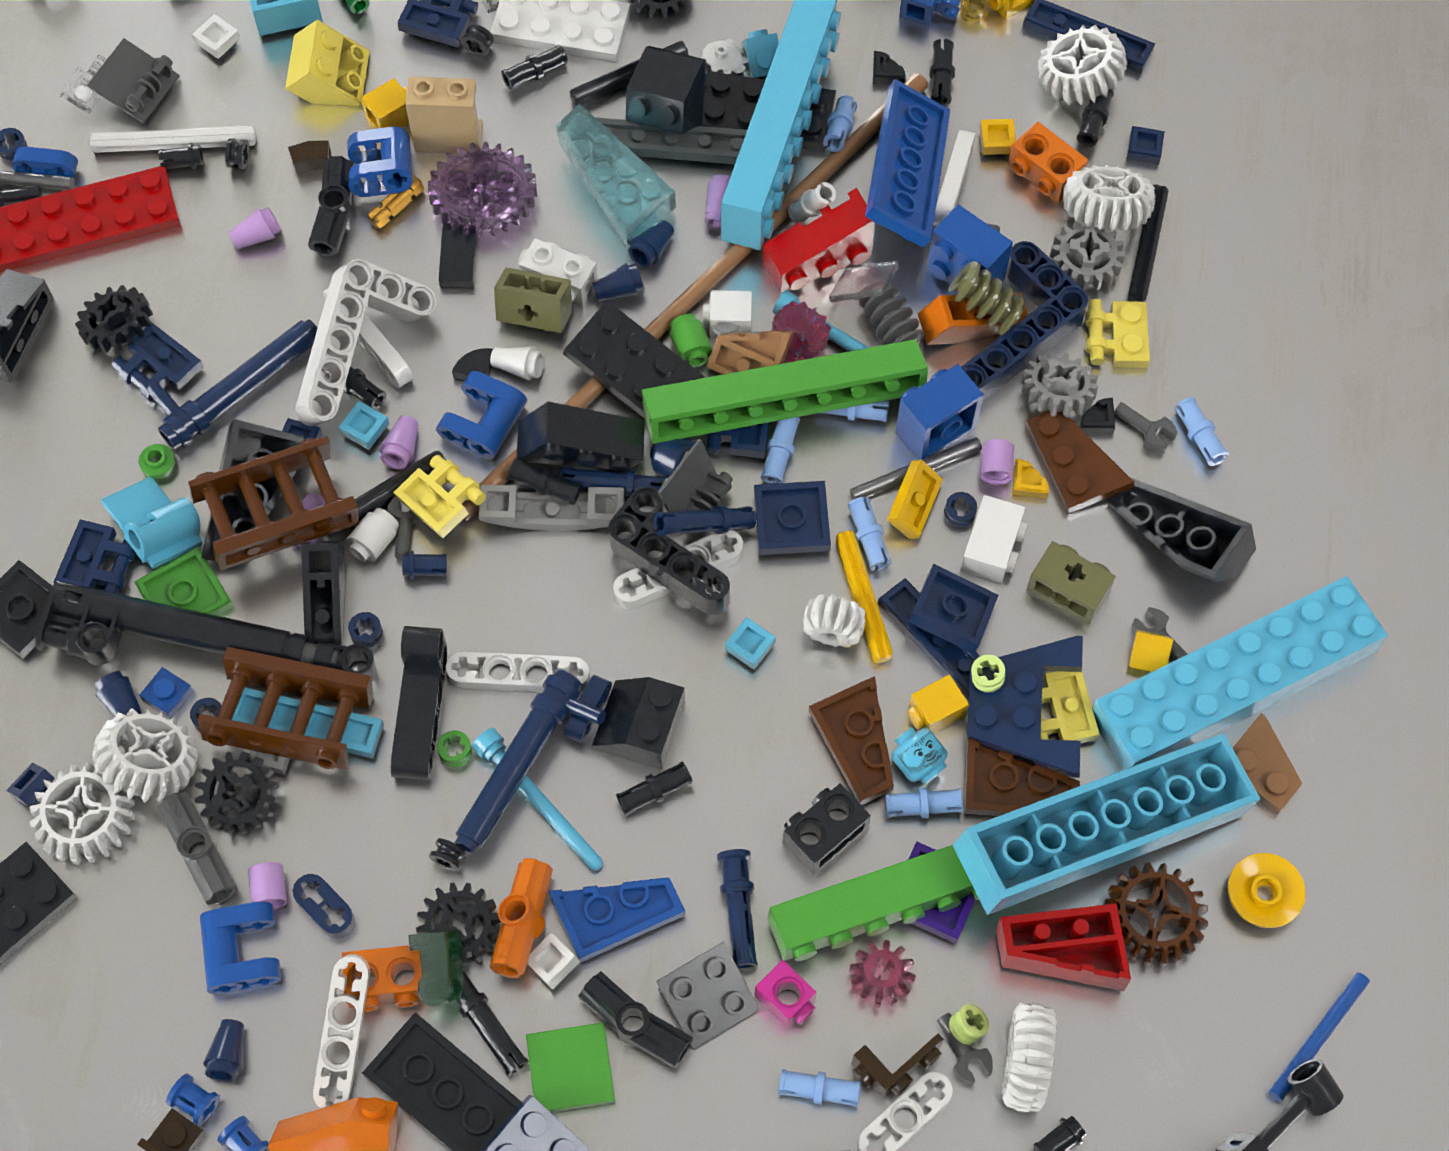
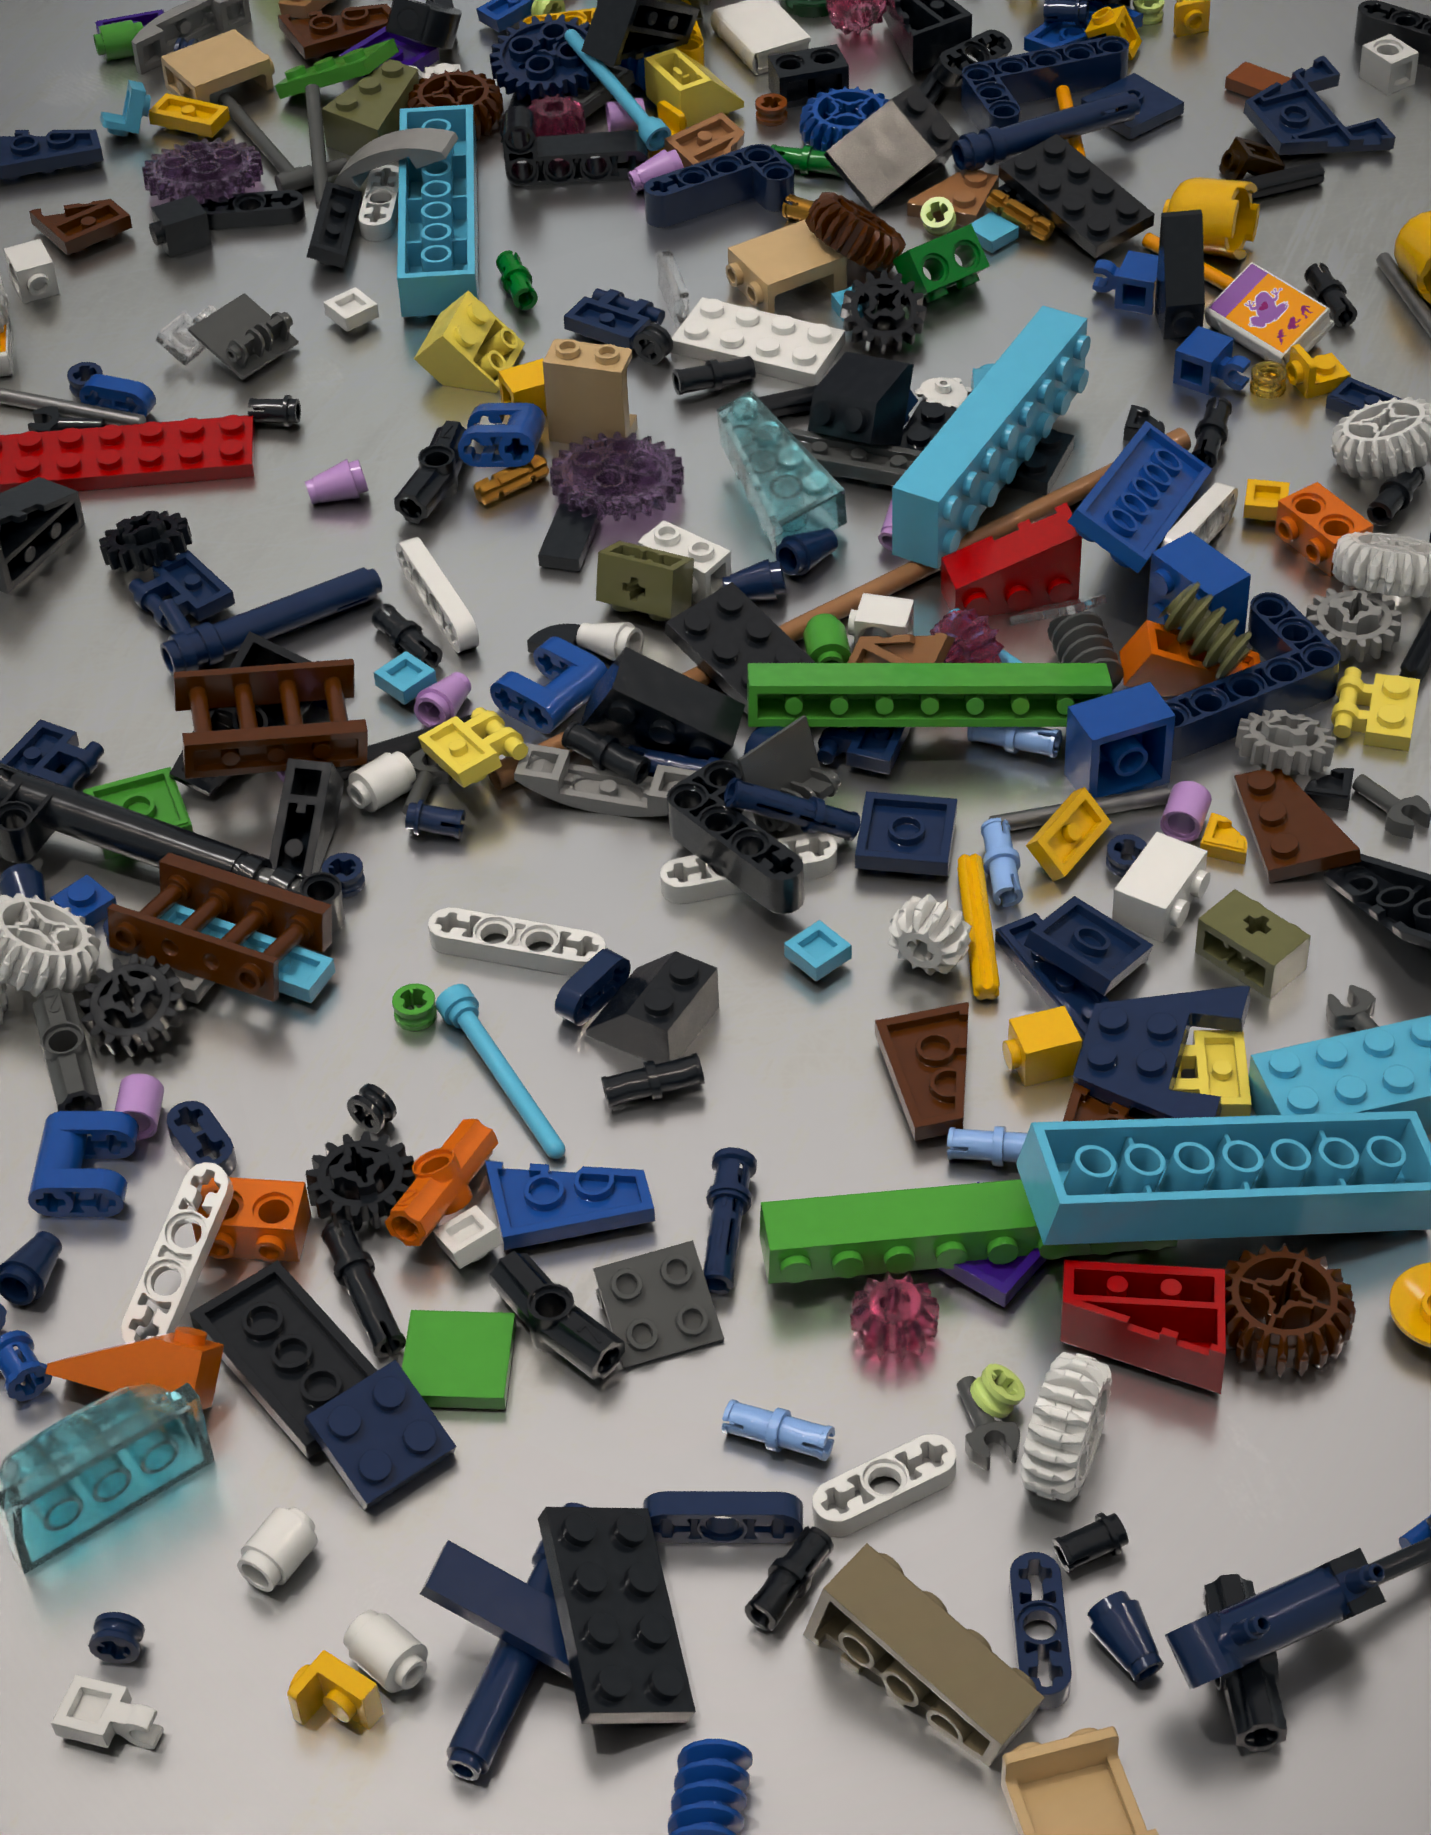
camera: 15 degrees right, 20 degrees down
white axle [90,126,256,153] -> none
medium azure piece [101,477,203,569] -> none
bright green plate [138,444,175,479] -> none
black bush [225,138,250,169] -> none
dark brown piece [288,140,332,175] -> none
white beam [296,259,436,426] -> none
black beam [390,626,447,780] -> none
clear green leg [408,930,463,1006] -> none
dark blue cylinder [455,669,606,854] -> none
dark pink brick [755,960,817,1029] -> none
light blue pin [760,417,800,484] -> none
black brick [783,783,871,875] -> none
white pin [788,182,836,223] -> none
light blue pin [823,95,857,152] -> none
dark brown bracket [851,1033,944,1099] -> none
medium azure head [892,727,948,784] -> none
yellowish green bush [971,654,1005,692] -> none
yellow tile [1128,629,1173,672] -> none

